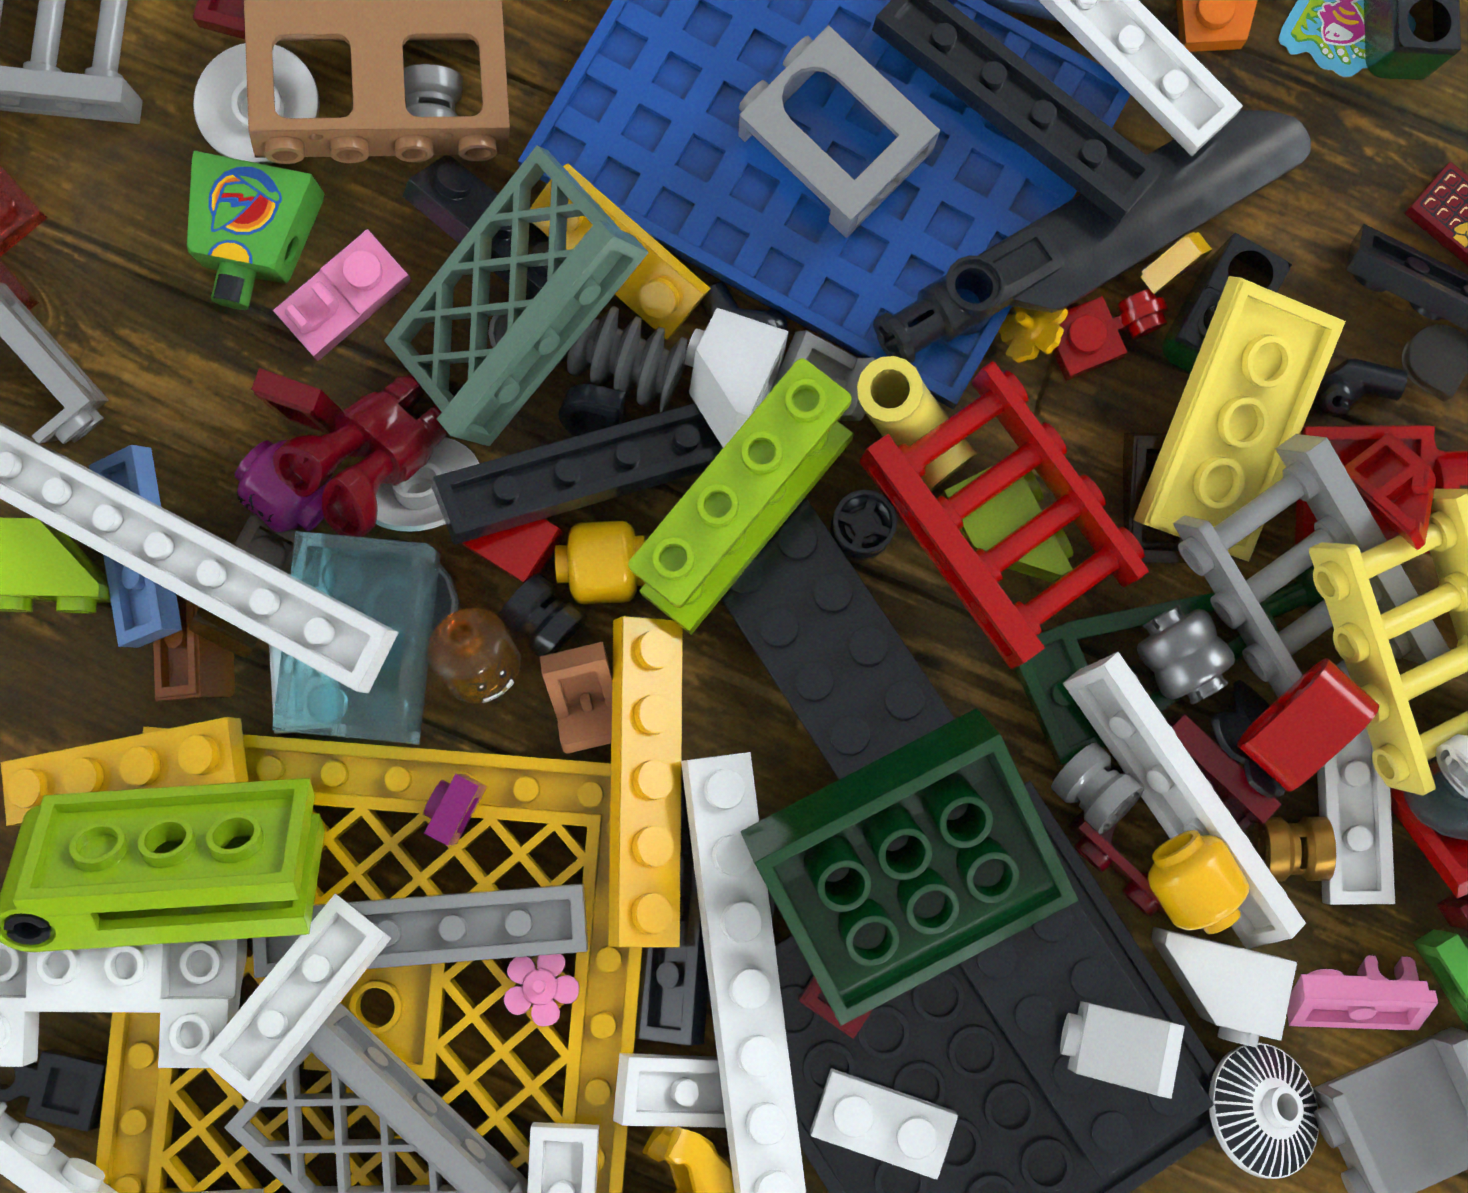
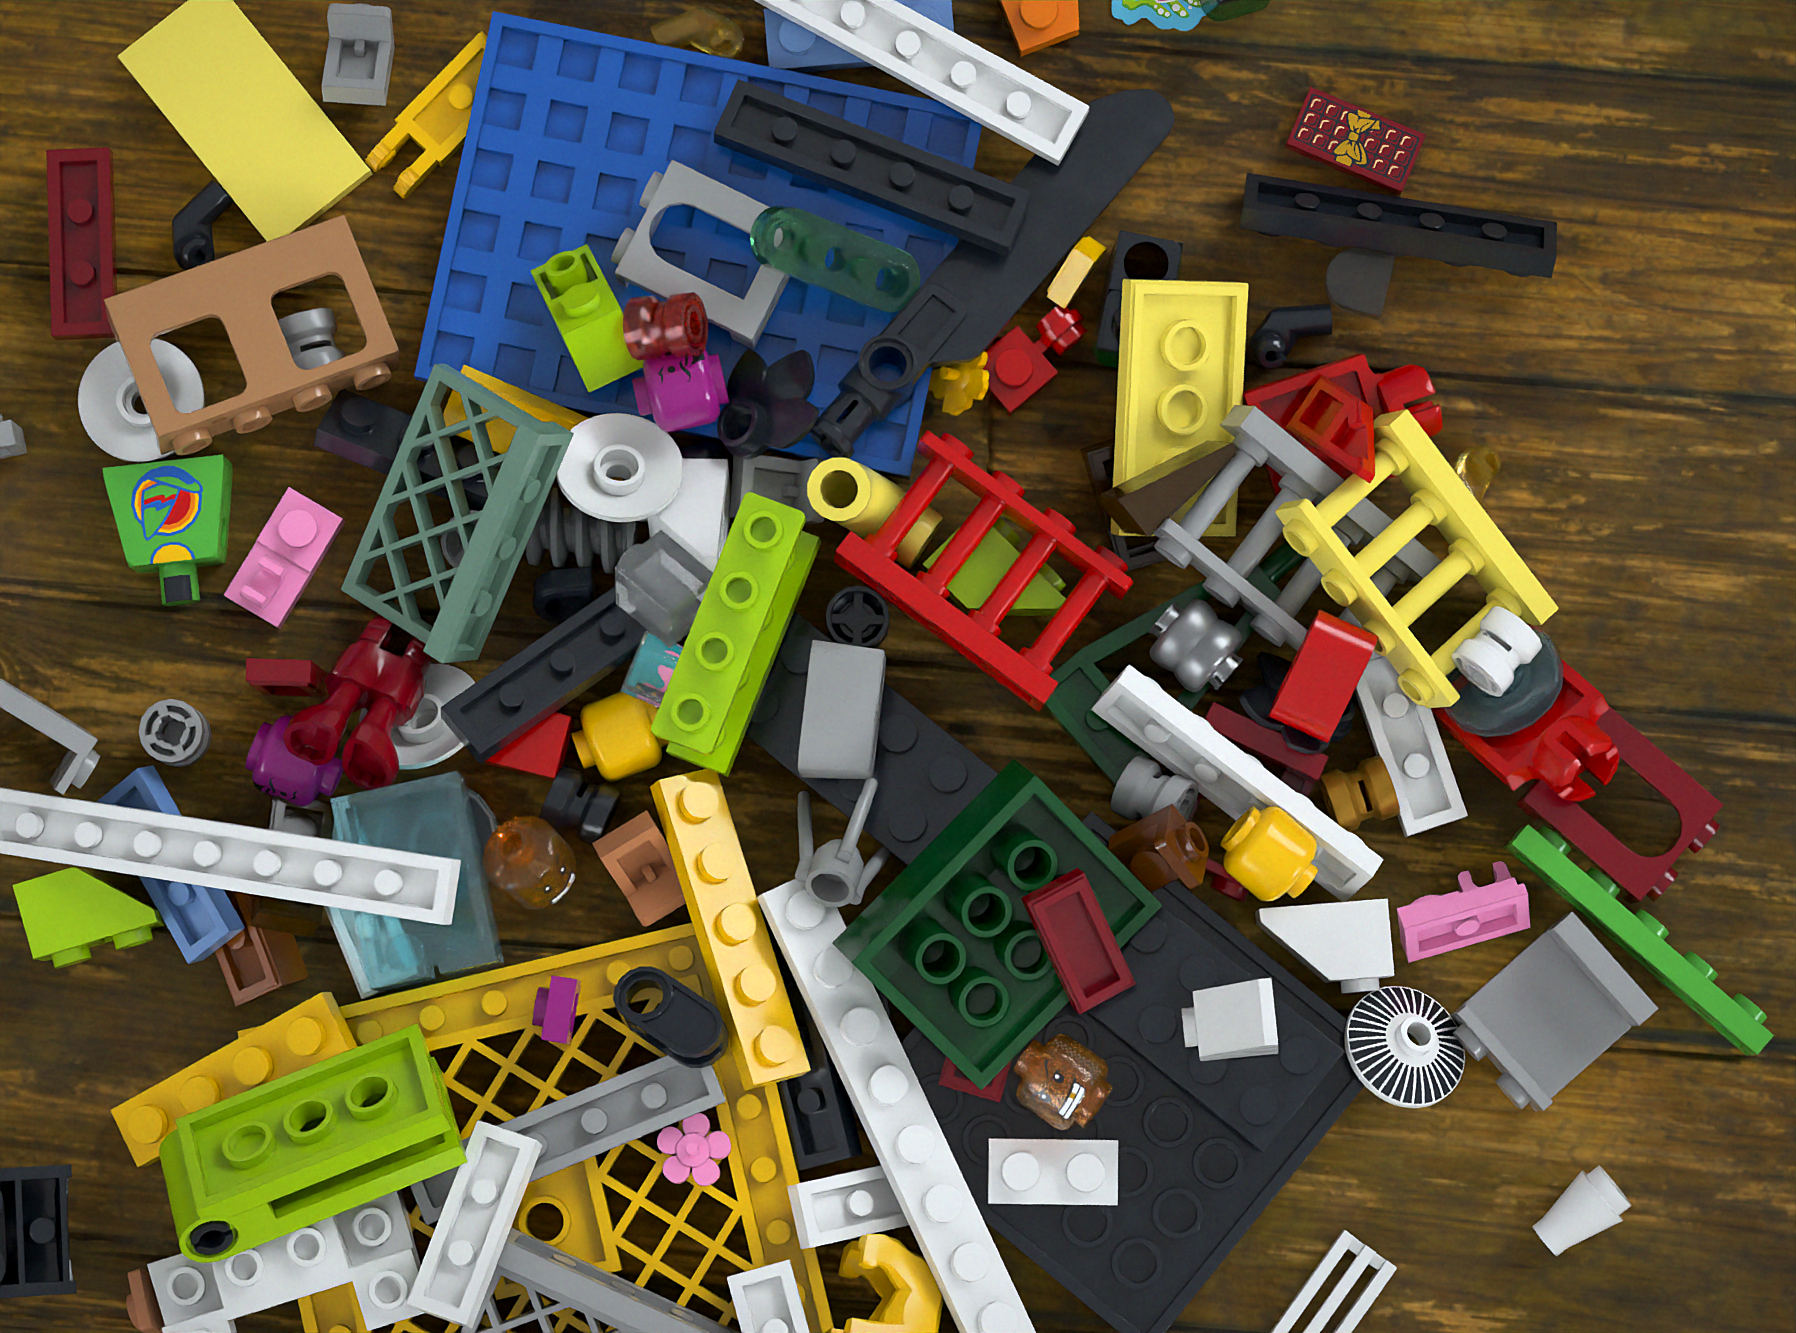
camera: 15 degrees left, 0 degrees up
none -> light grey wheel [139,699,212,767]
none -> lime slope [530,244,644,392]
none -> white dish [556,413,683,522]
none -> black piece [613,966,729,1068]
none -> clear brick [615,530,713,648]
none -> clear tile [621,631,683,707]
none -> clear red wheel [623,292,708,361]
none -> magenta head [632,342,729,432]
none -> black plate [717,349,819,459]
none -> clear green plate [750,205,921,312]
none -> light grey plant [795,778,892,907]
none -> light grey piece [798,640,886,779]
none -> clear orange head [1013,1034,1113,1130]
none -> dark red tile [1021,868,1136,1015]
none -> dark brown slope [1097,440,1238,536]
none -> reddish brown bracket [1107,804,1209,893]

